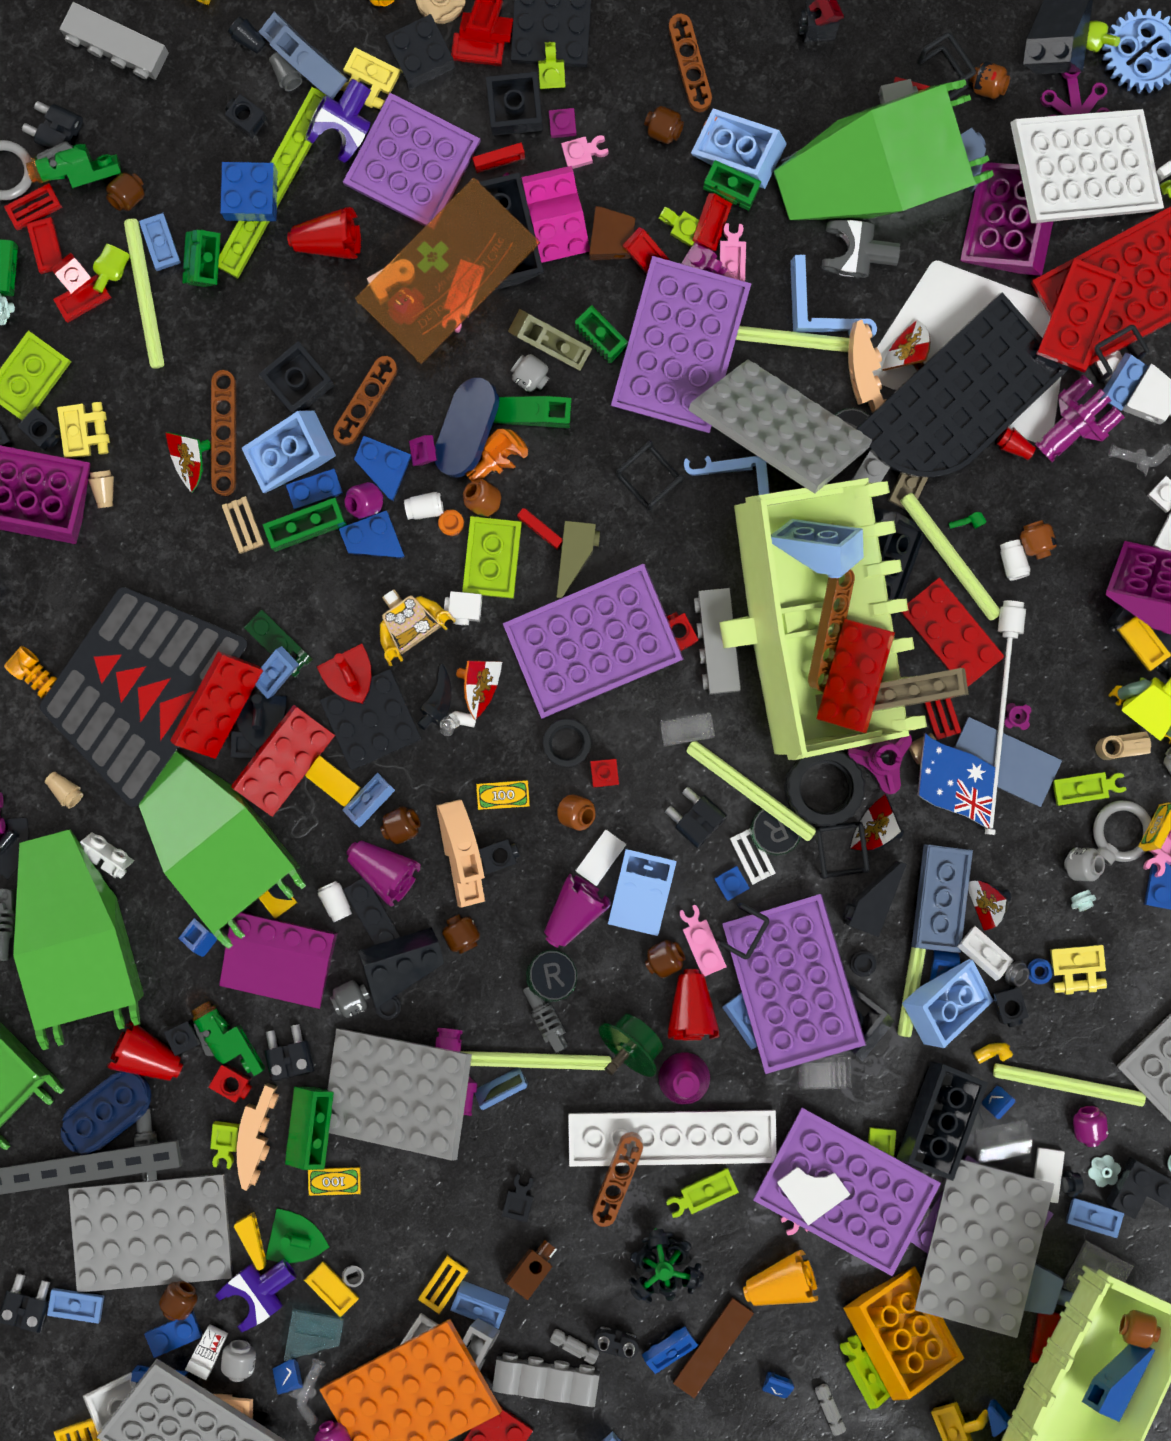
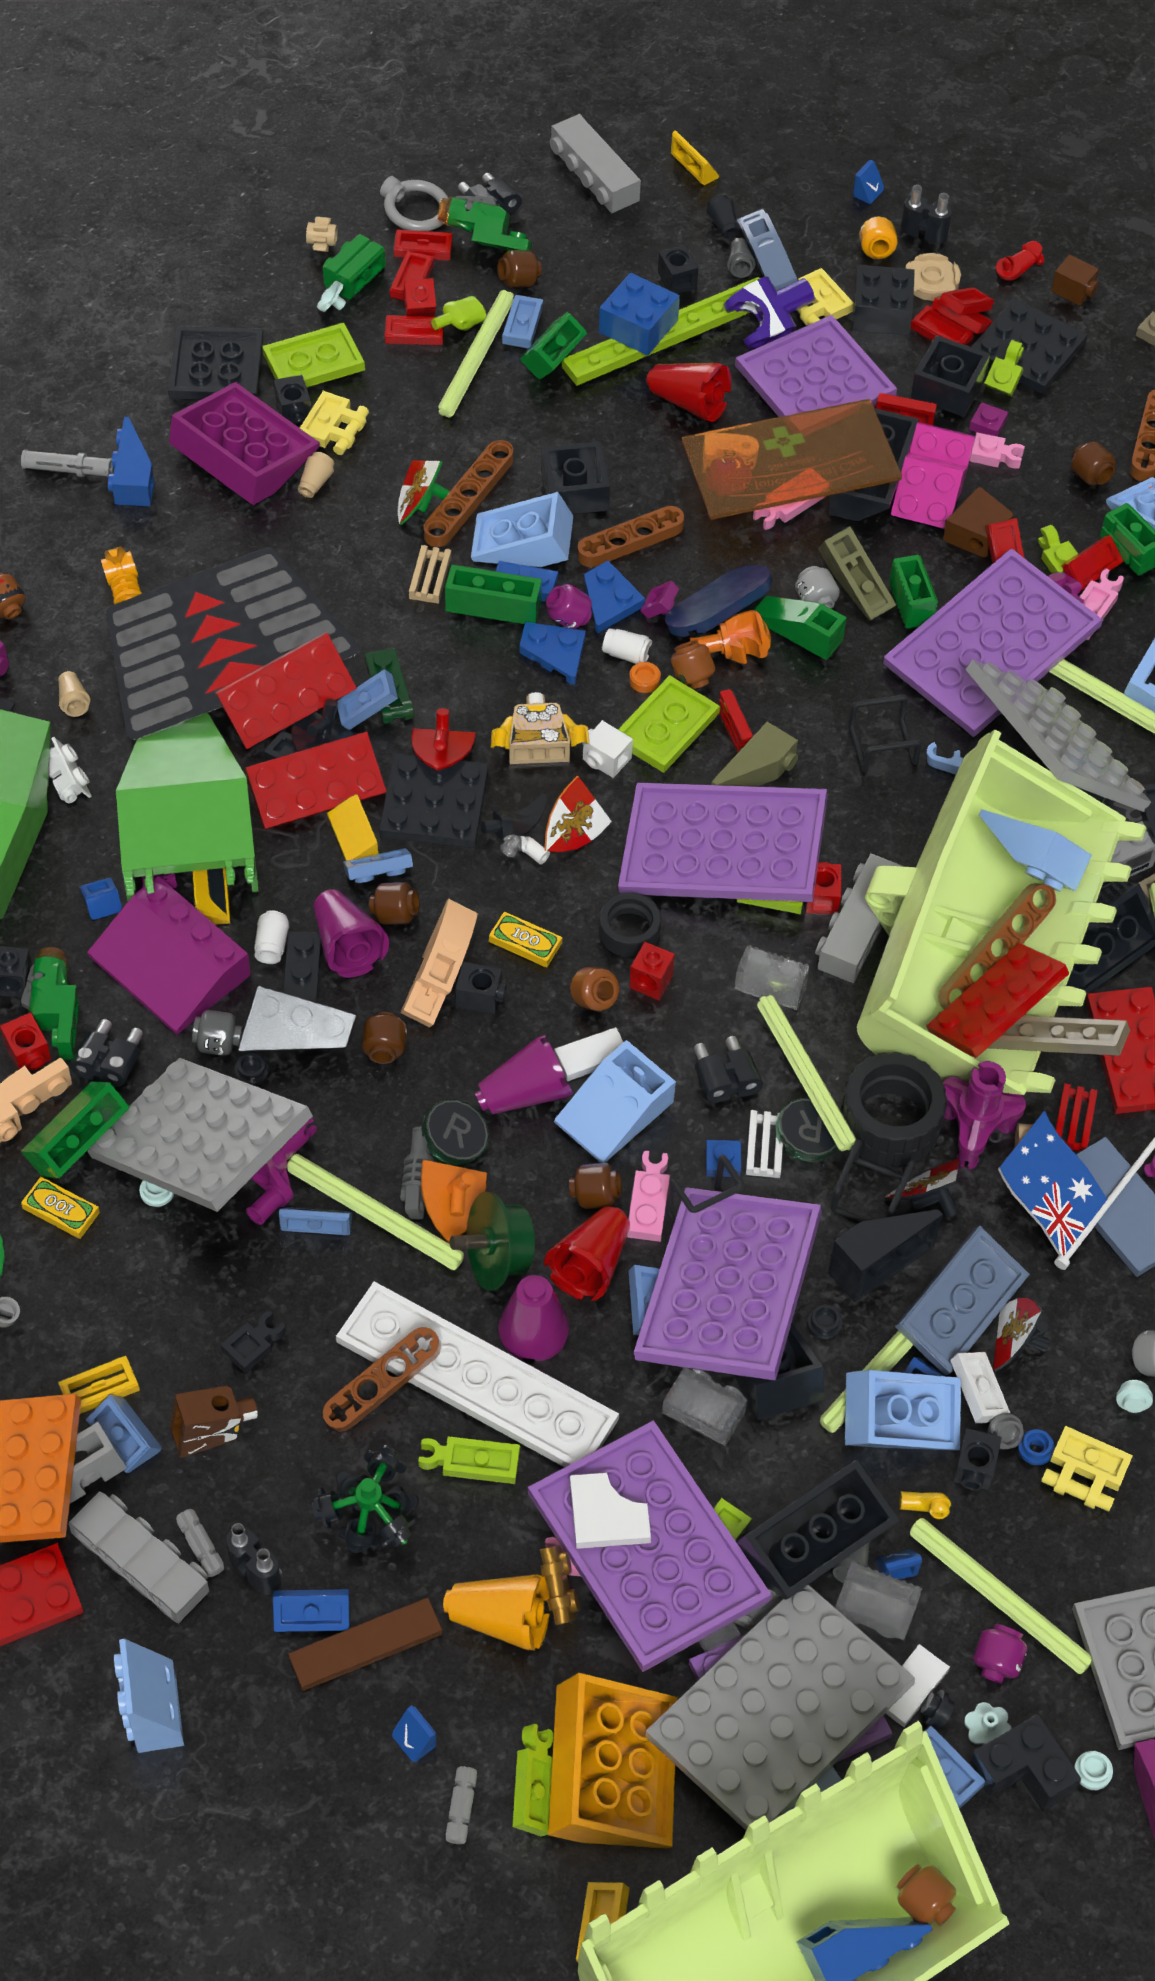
camera: 25 degrees right, 30 degrees down
none -> orange shield [421,1160,487,1243]
none -> pearl gold plate [540,1545,579,1625]

